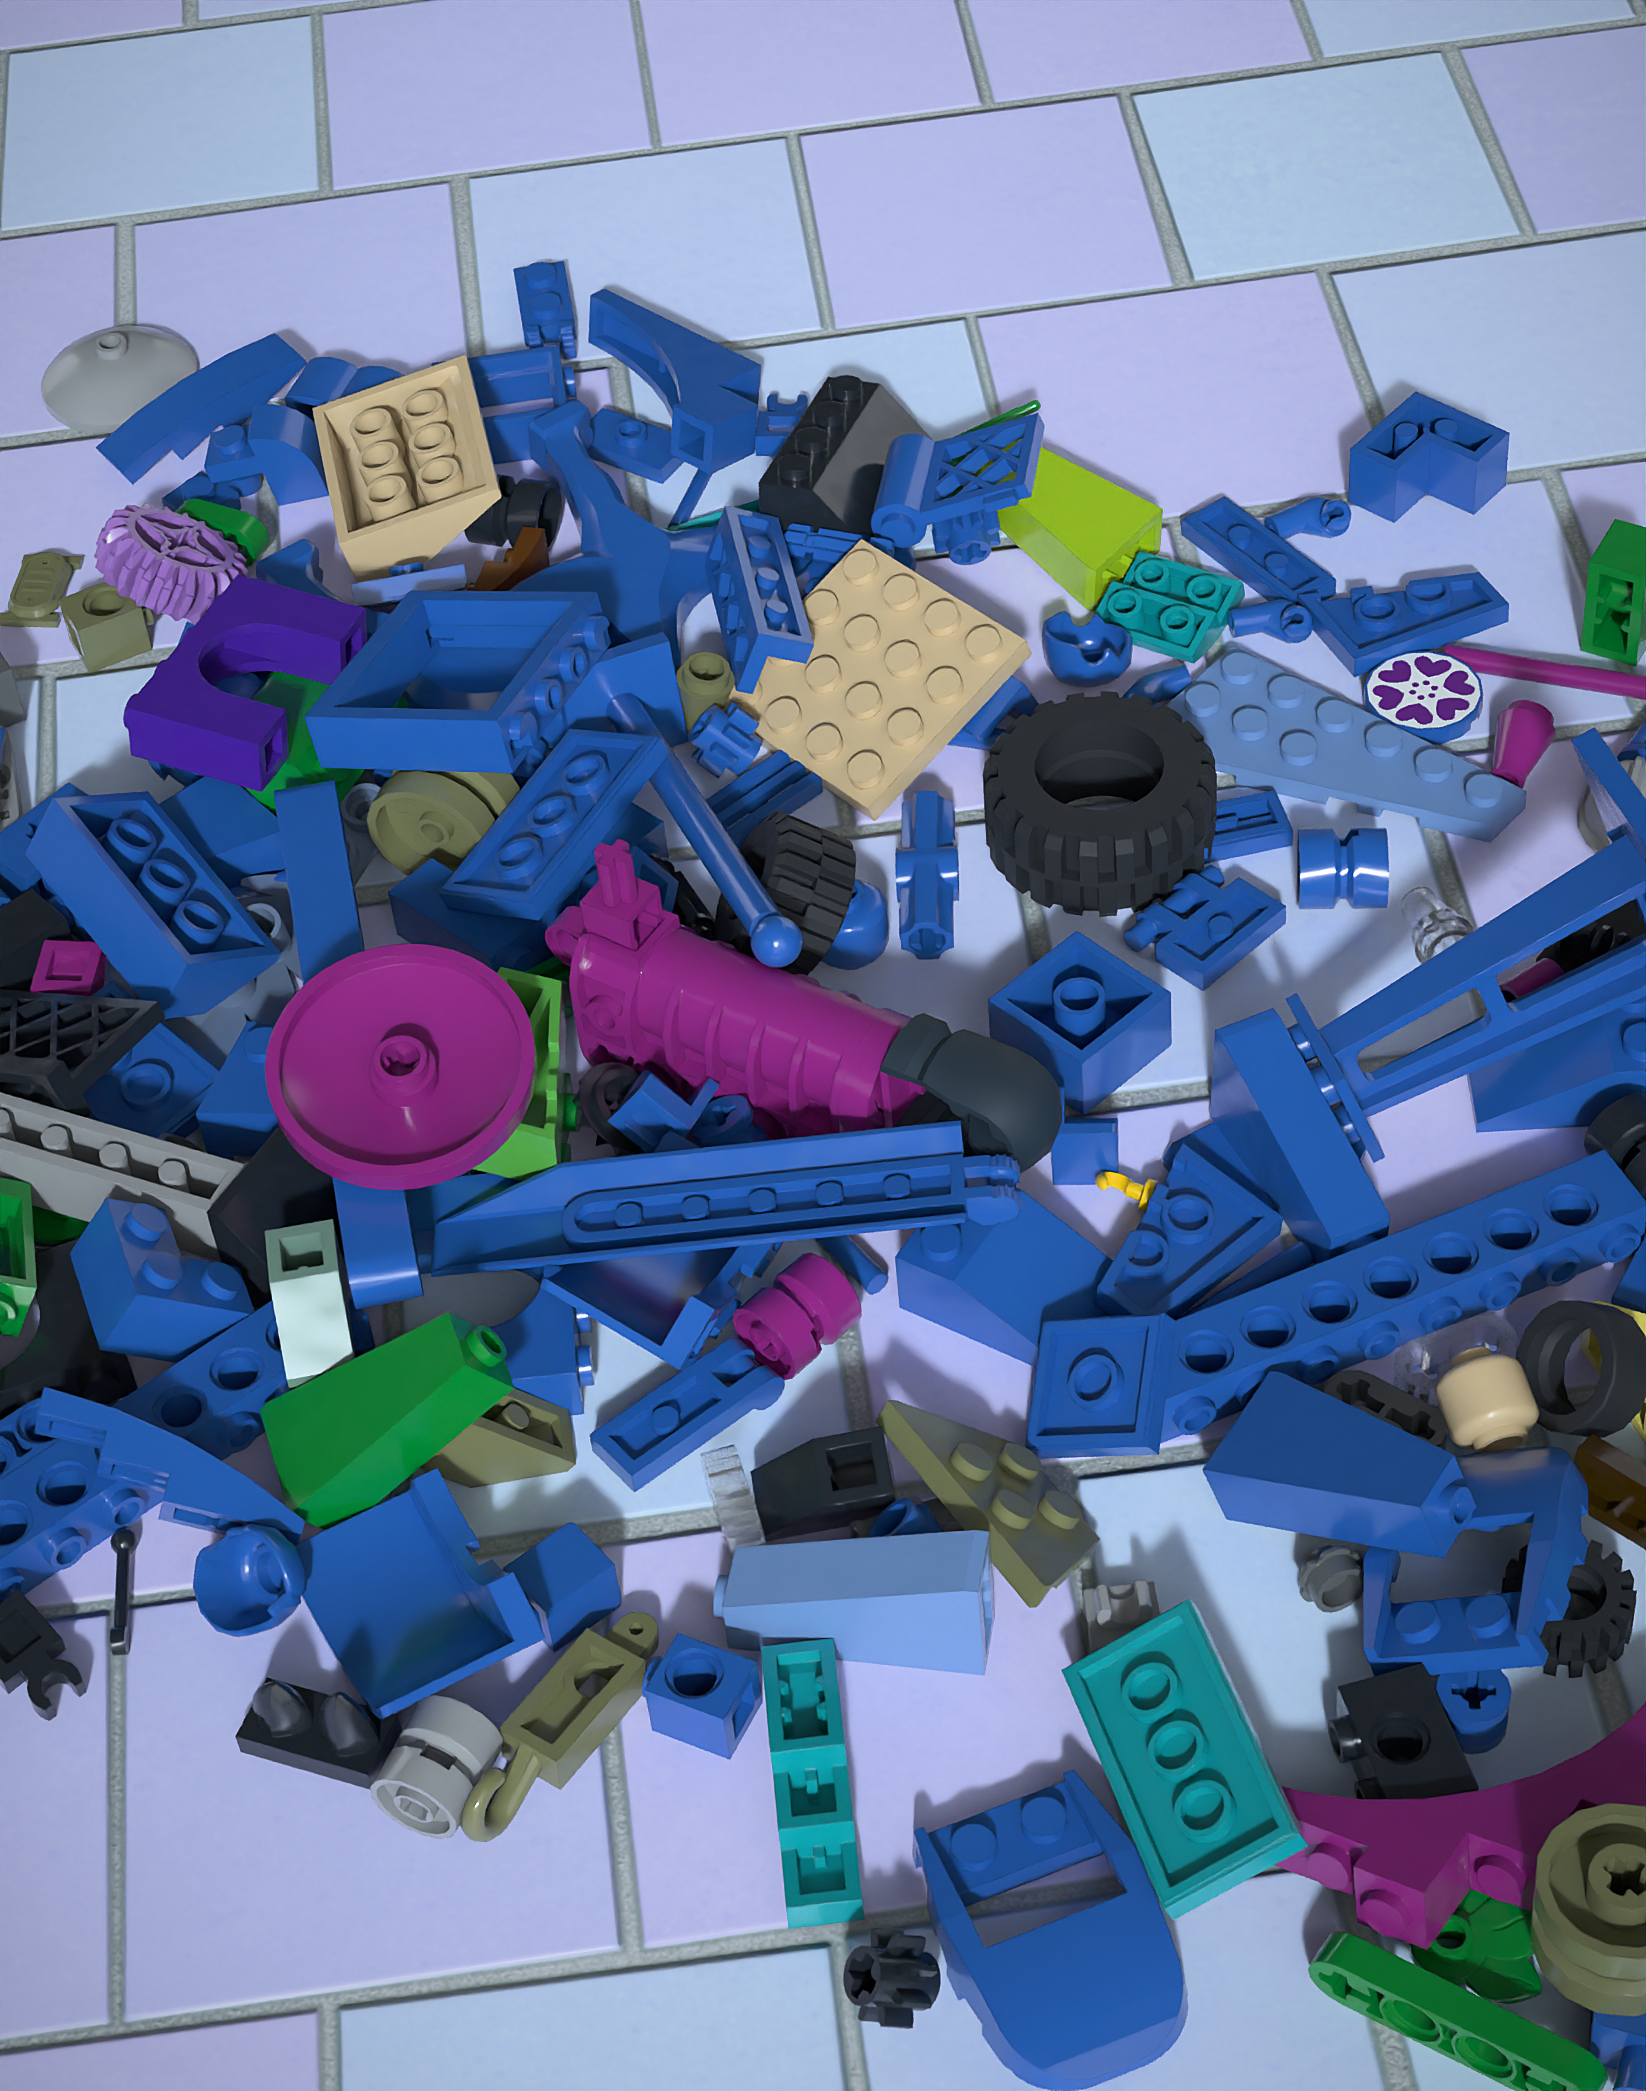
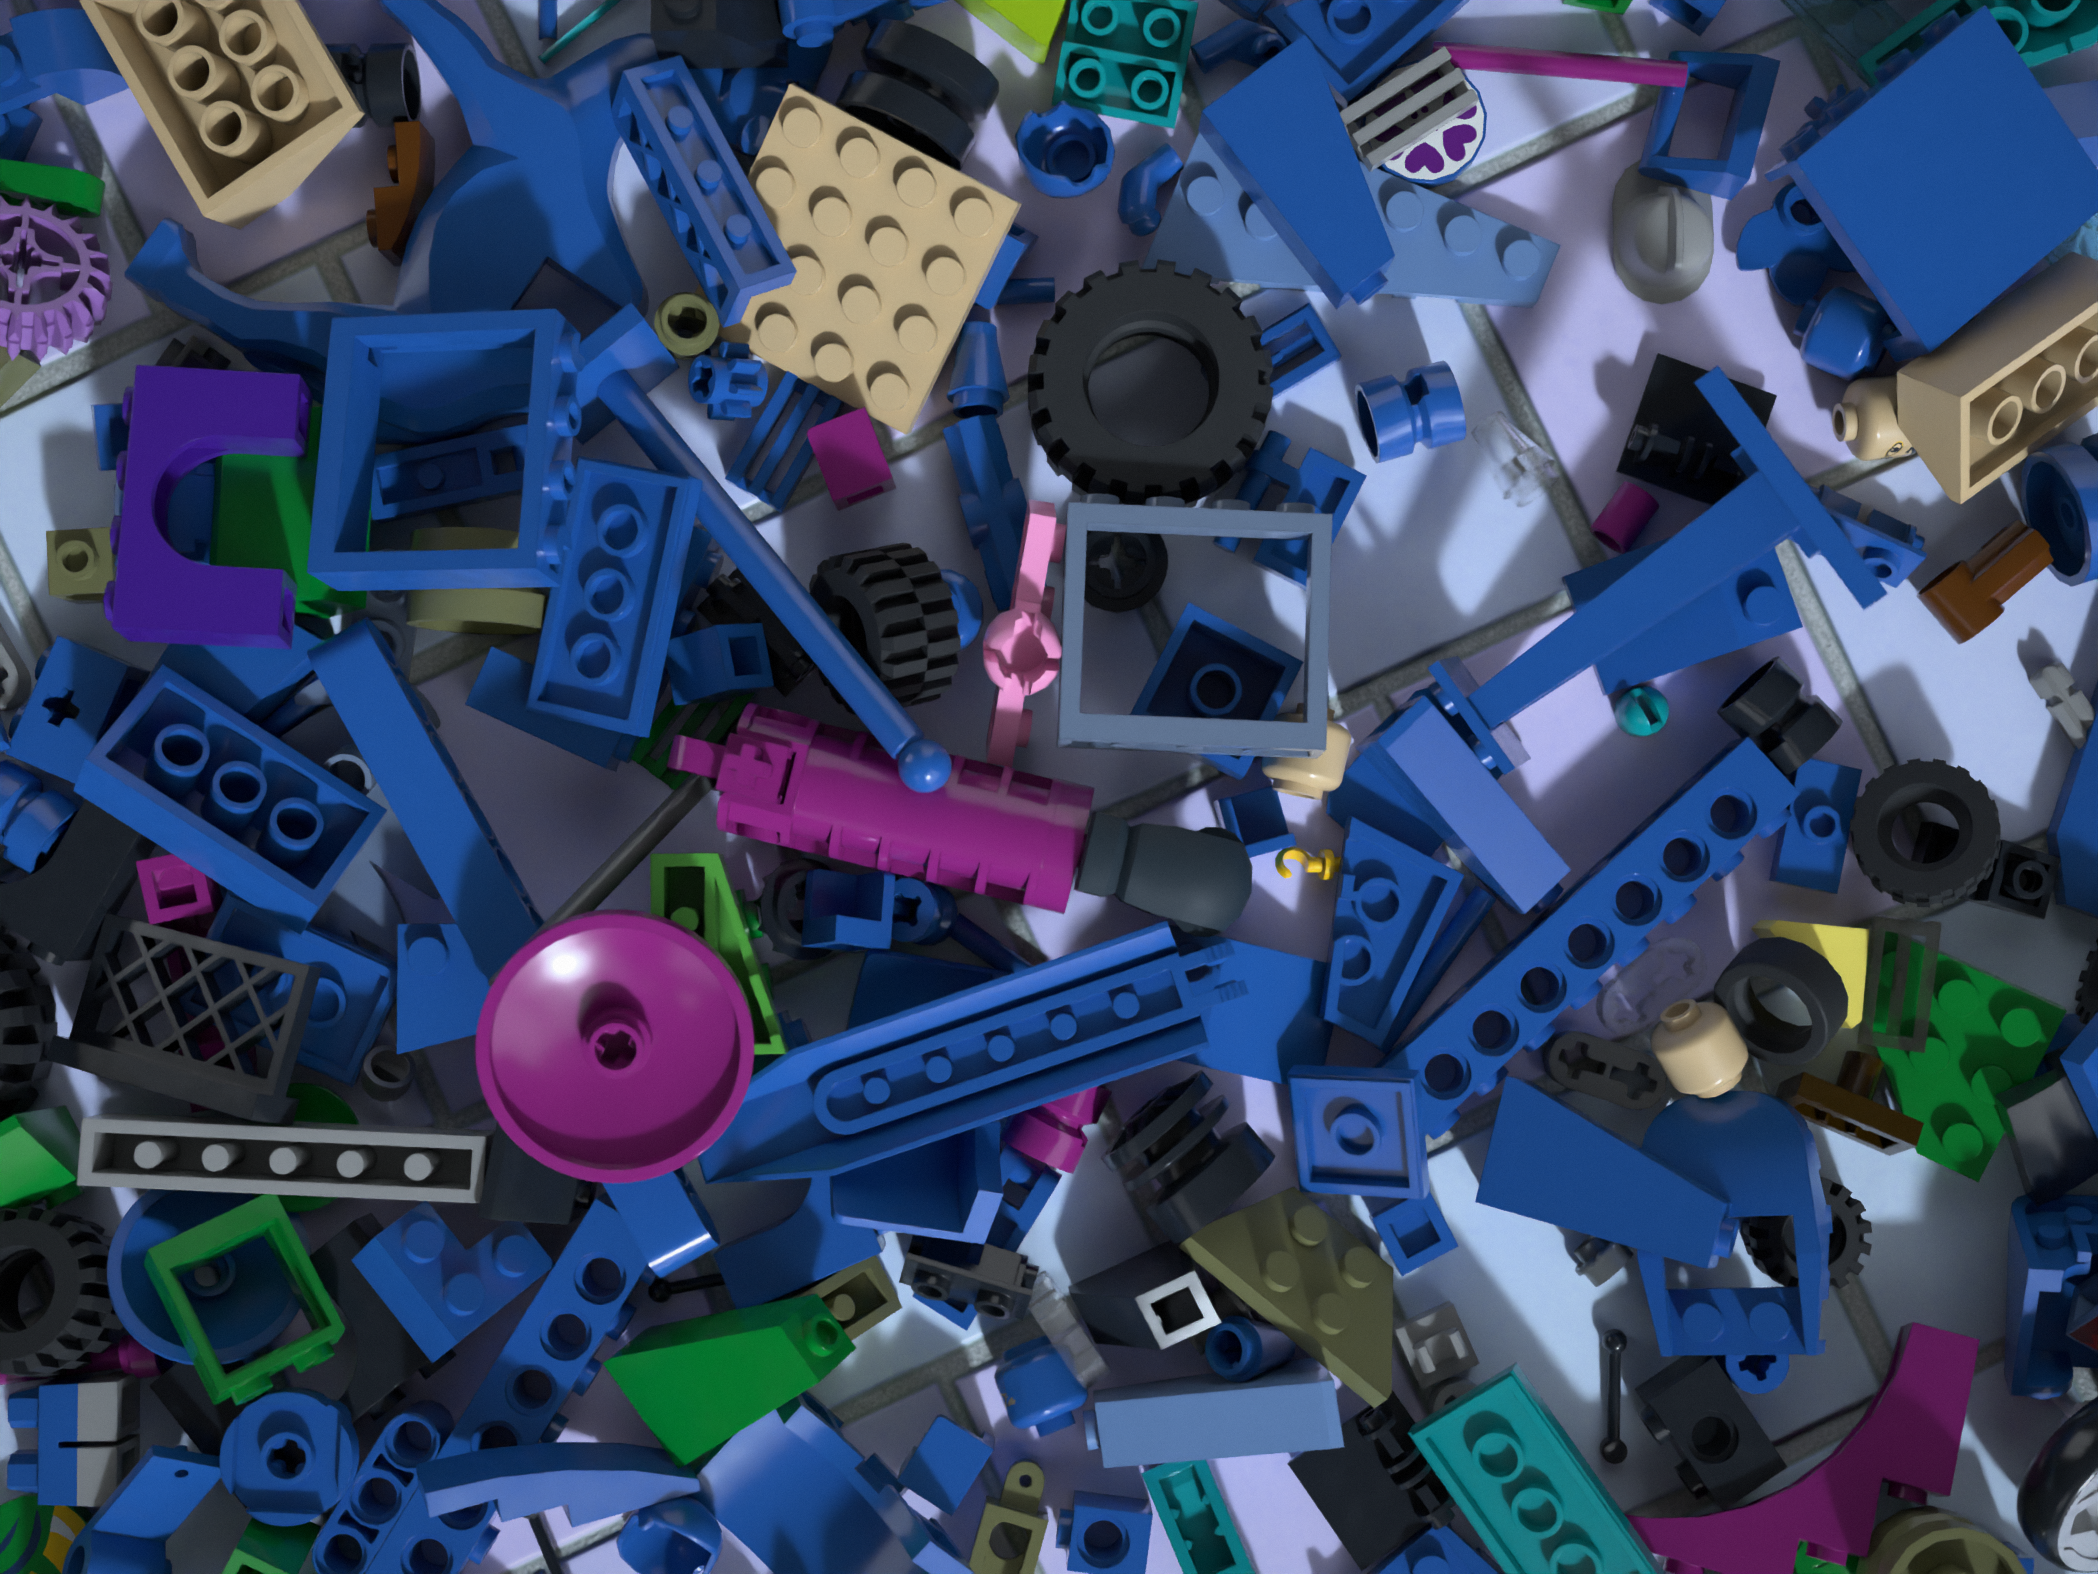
camera: 25 degrees left, 40 degrees up
slope [265,1219,356,1388] -> none
blue plate [351,562,468,609] -> none
blue axle [784,523,895,565] -> none
magenta cone [1490,700,1556,789] -> none
none -> olive brick [46,527,117,604]
none -> magenta panel [807,407,896,511]
none -> black wheel [835,19,1000,170]
none -> black hinge [899,1234,1039,1320]
none -> blue cone [947,321,1010,419]
none -> bright pink plate [983,499,1066,767]
none -> blue head [994,1334,1088,1438]
none -> sand blue window [1056,494,1332,759]
none -> black gear [1084,531,1168,614]
none -> black wheel [1101,1070,1276,1244]
none -> blue slope [1198,34,1395,310]
none -> tan head [1261,703,1351,800]
none -> black hinge [1287,1390,1457,1571]
none -> light grey tile [1339,46,1479,172]
none -> blue plate [1369,1191,1459,1276]
none -> black hinge [1599,1328,1628,1464]
none -> teal hinge [1614,686,1669,737]

